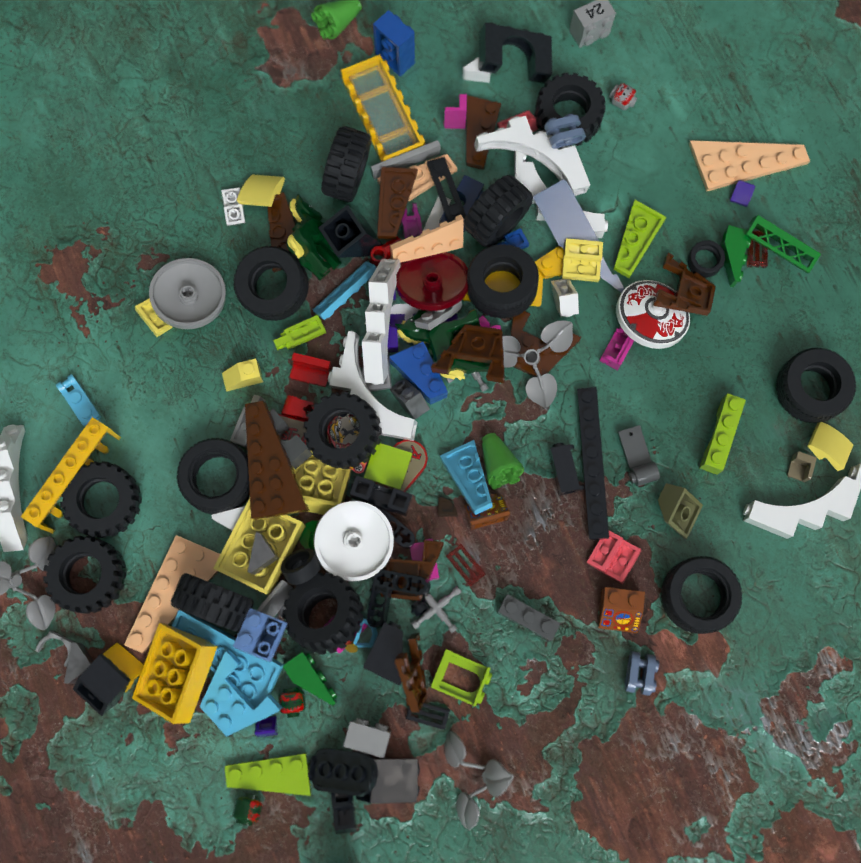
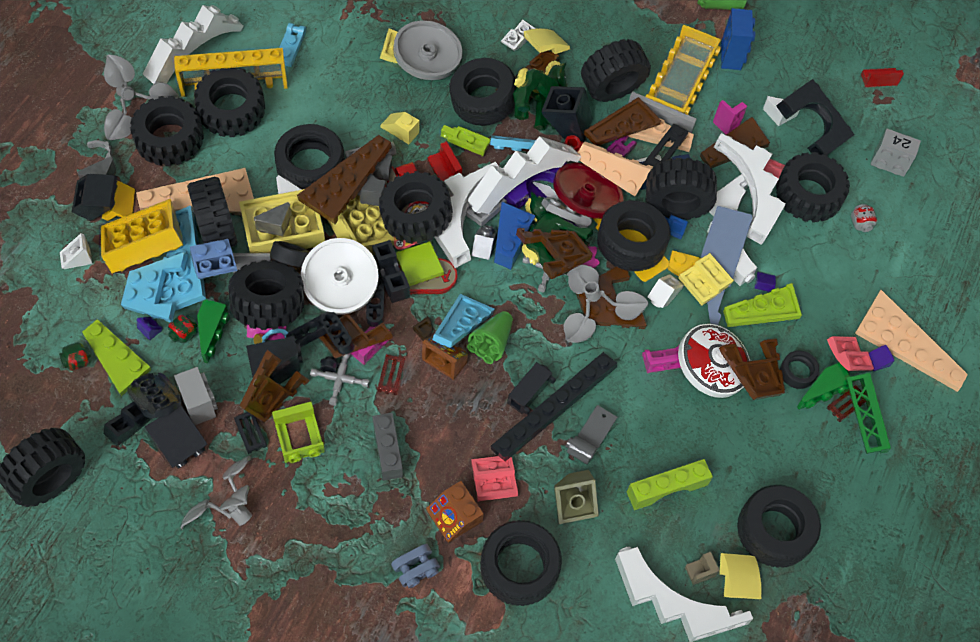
camera: 45 degrees right, 15 degrees down
sand blue brick [544,114,586,149] -> none
none -> white slope [60,233,92,269]
none -> dark purple slope [754,272,776,292]
none -> coral slope [827,336,874,371]

